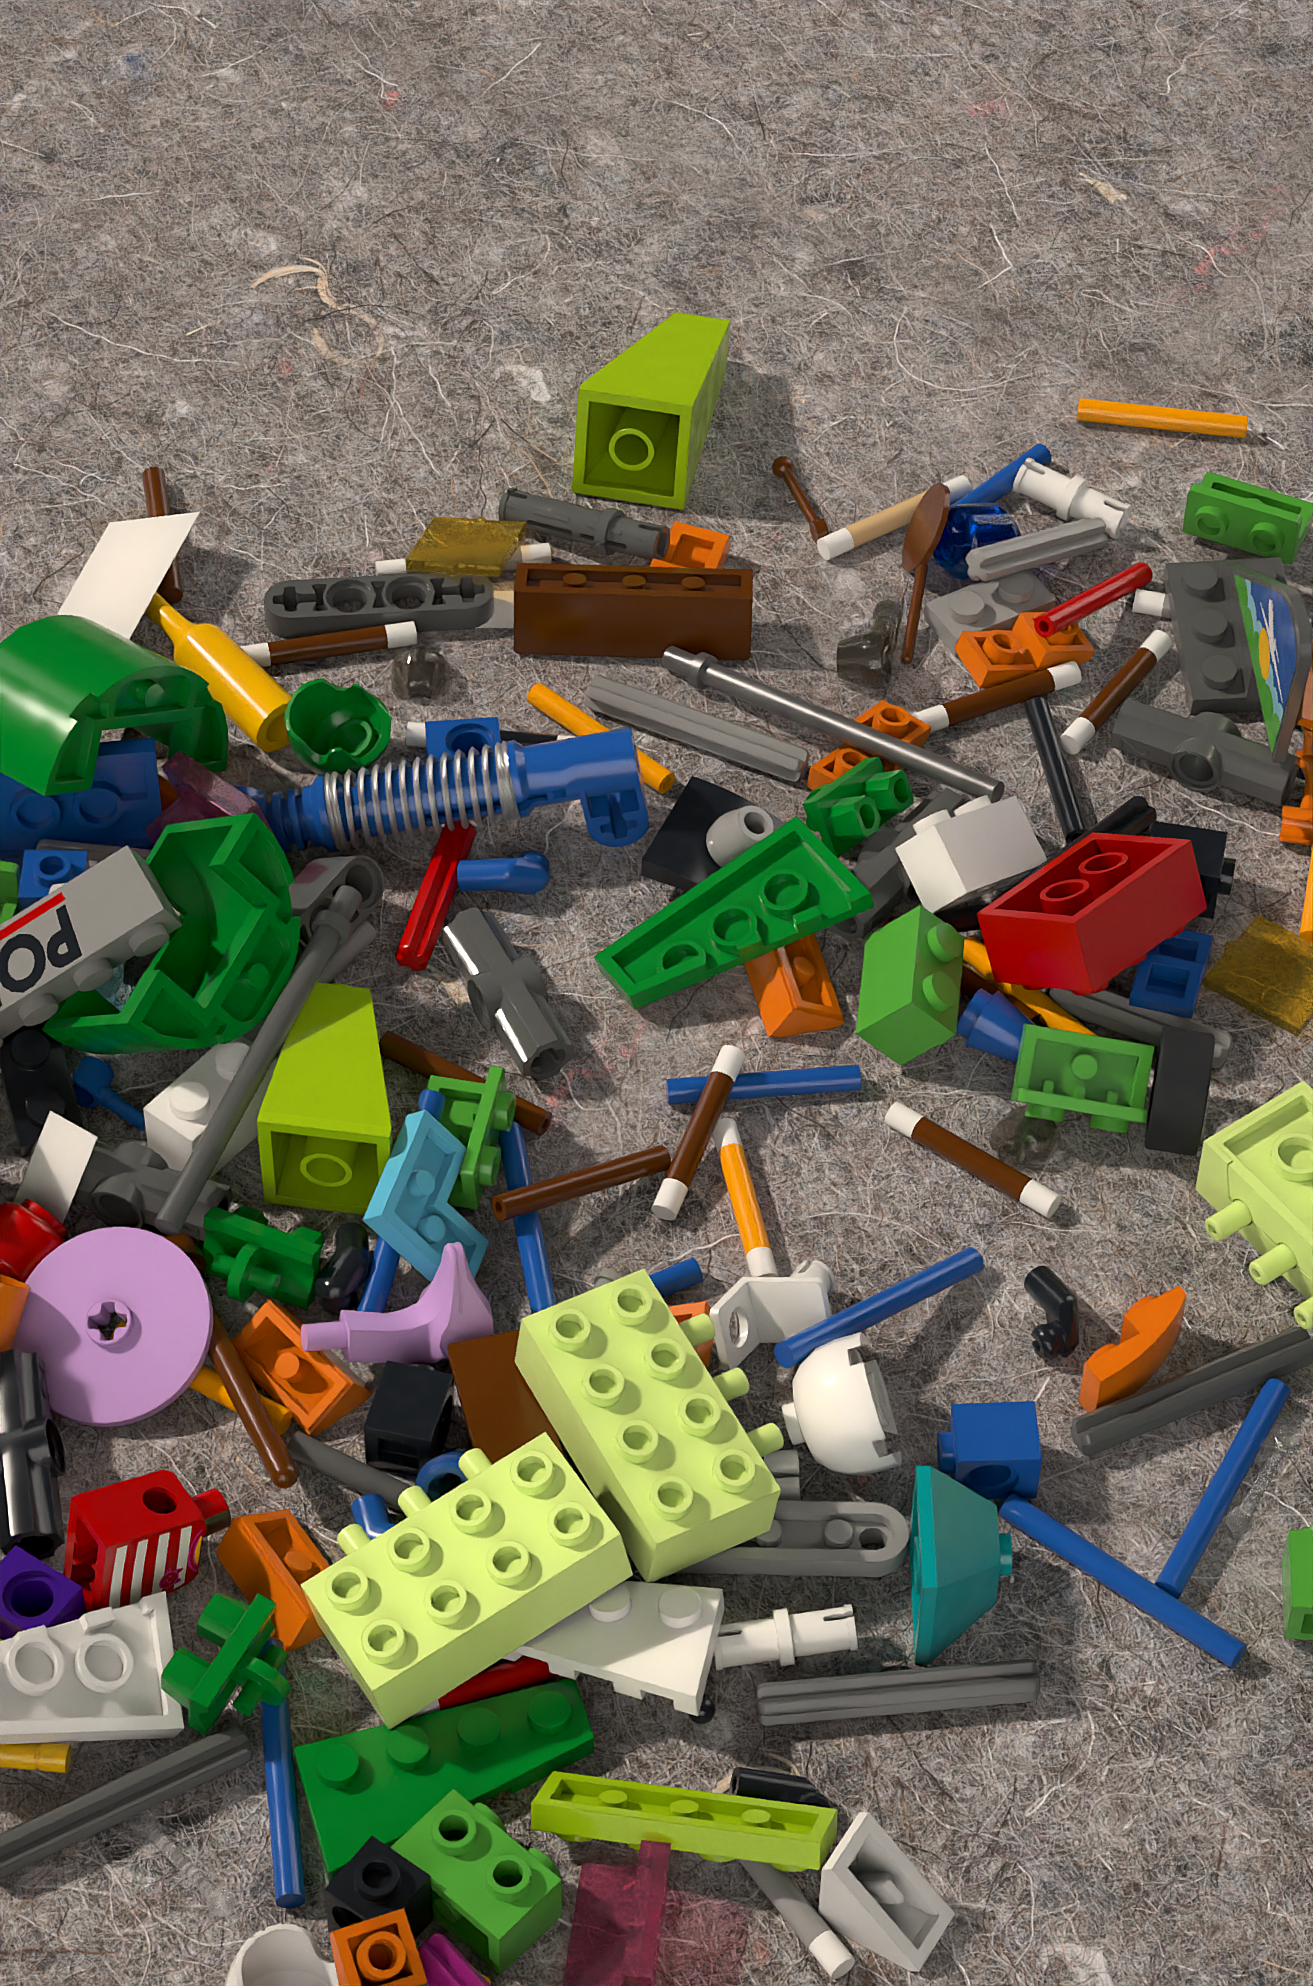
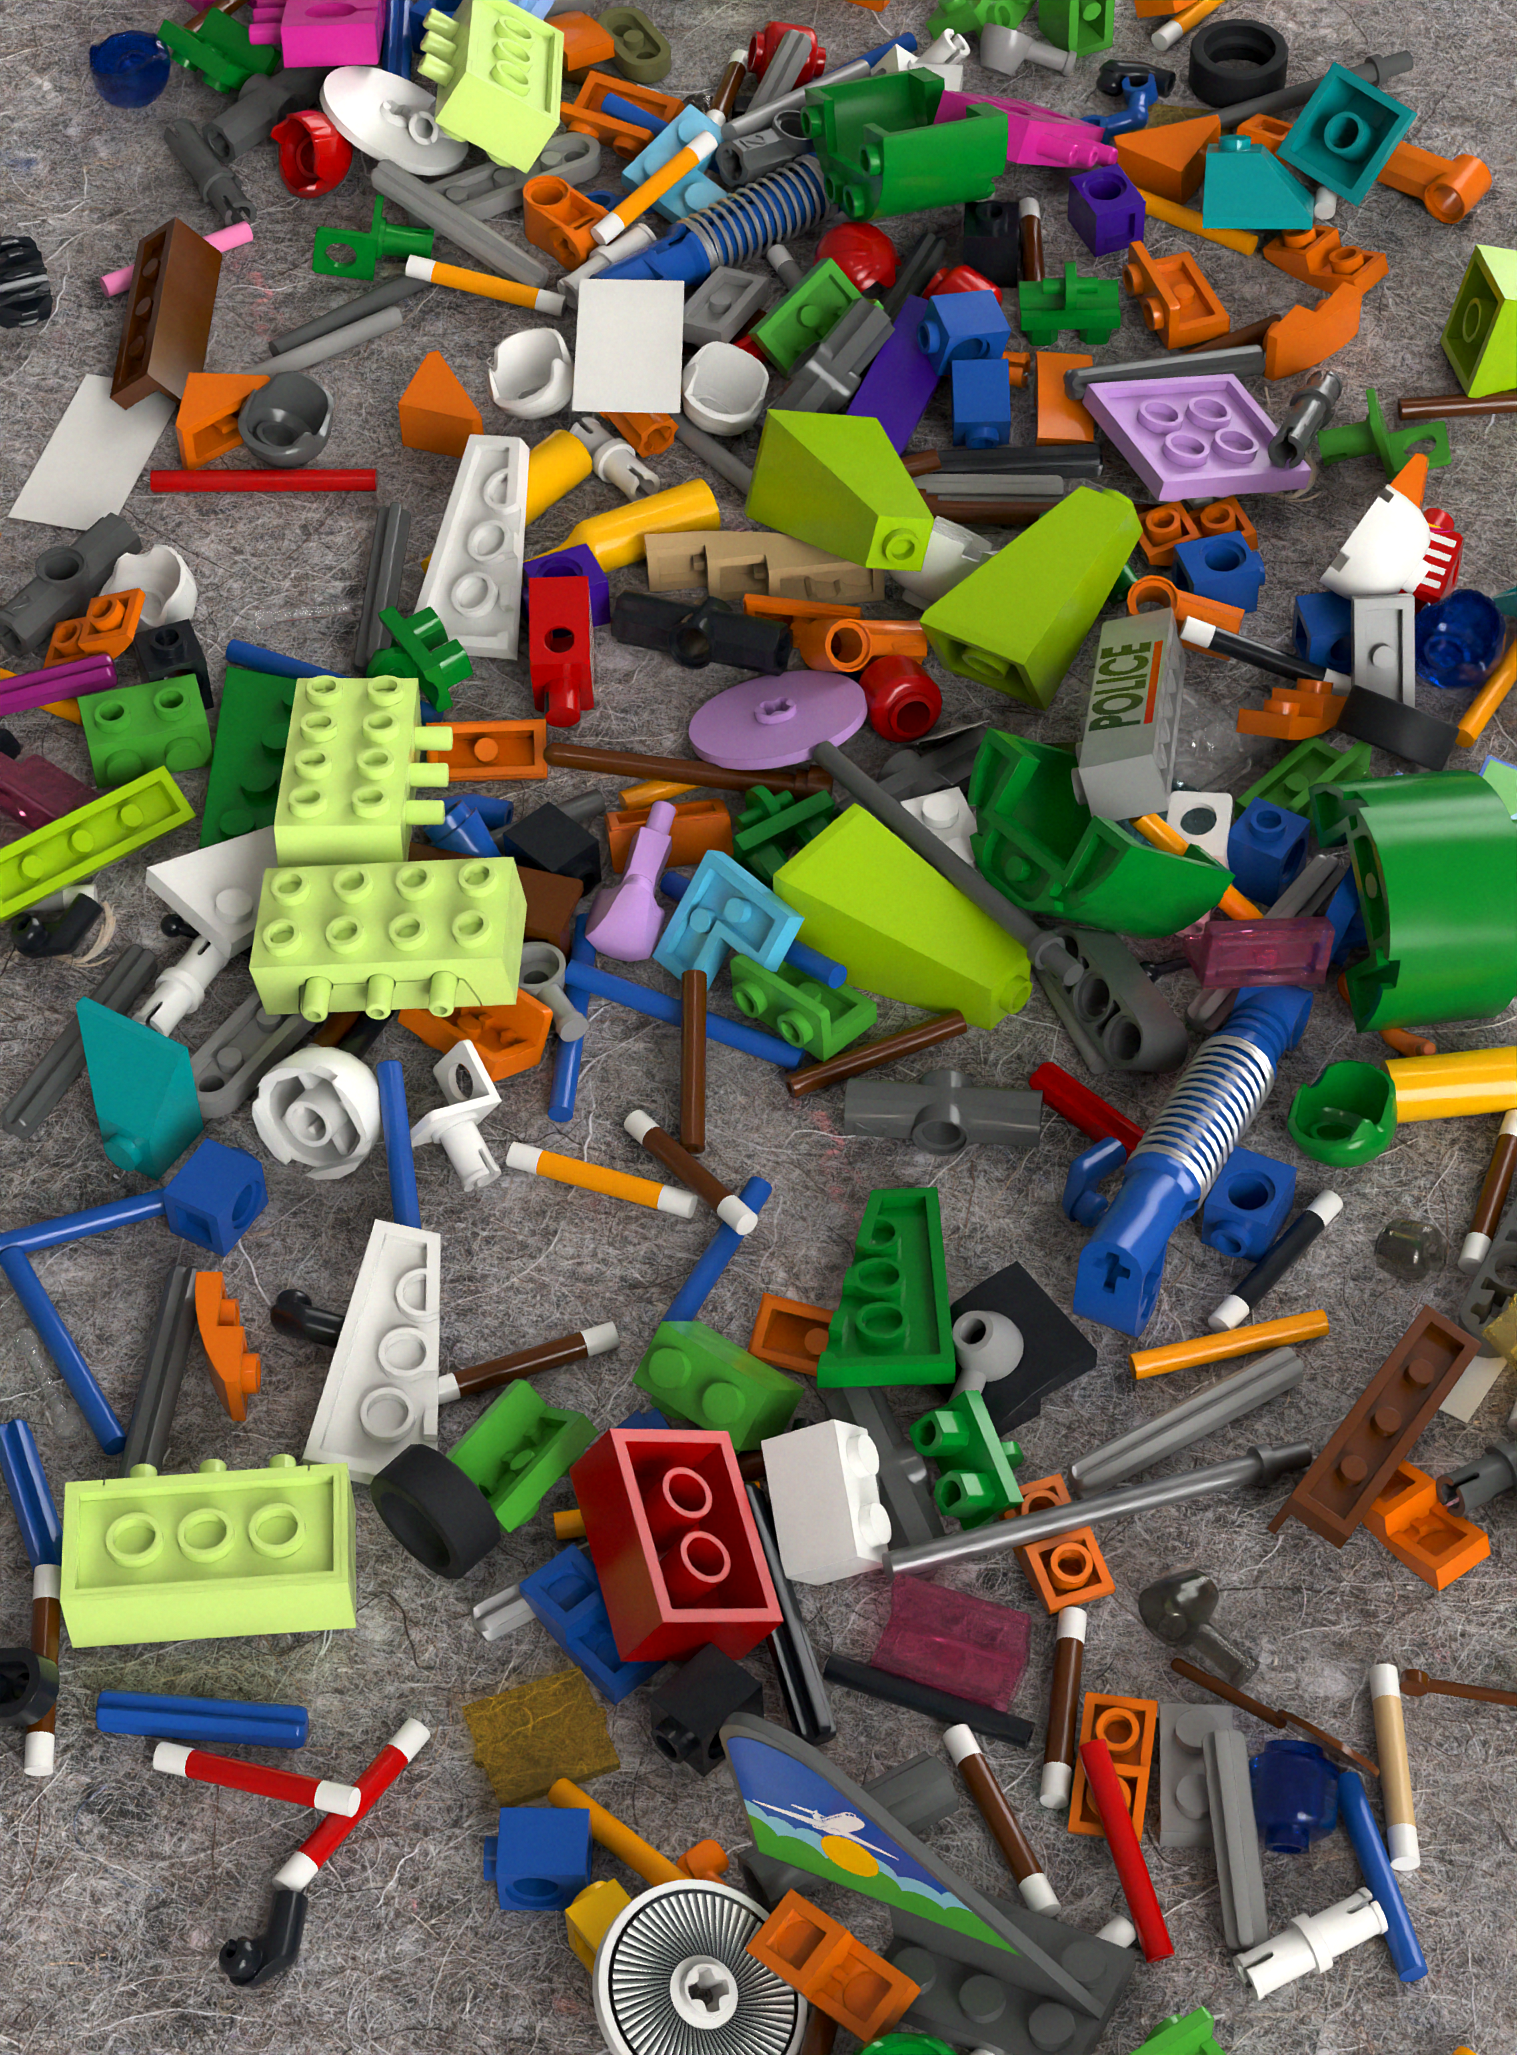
camera: 125 degrees right, 0 degrees up
none -> white wing [302,1219,441,1485]
none -> clear pink panel [871,1573,1032,1713]

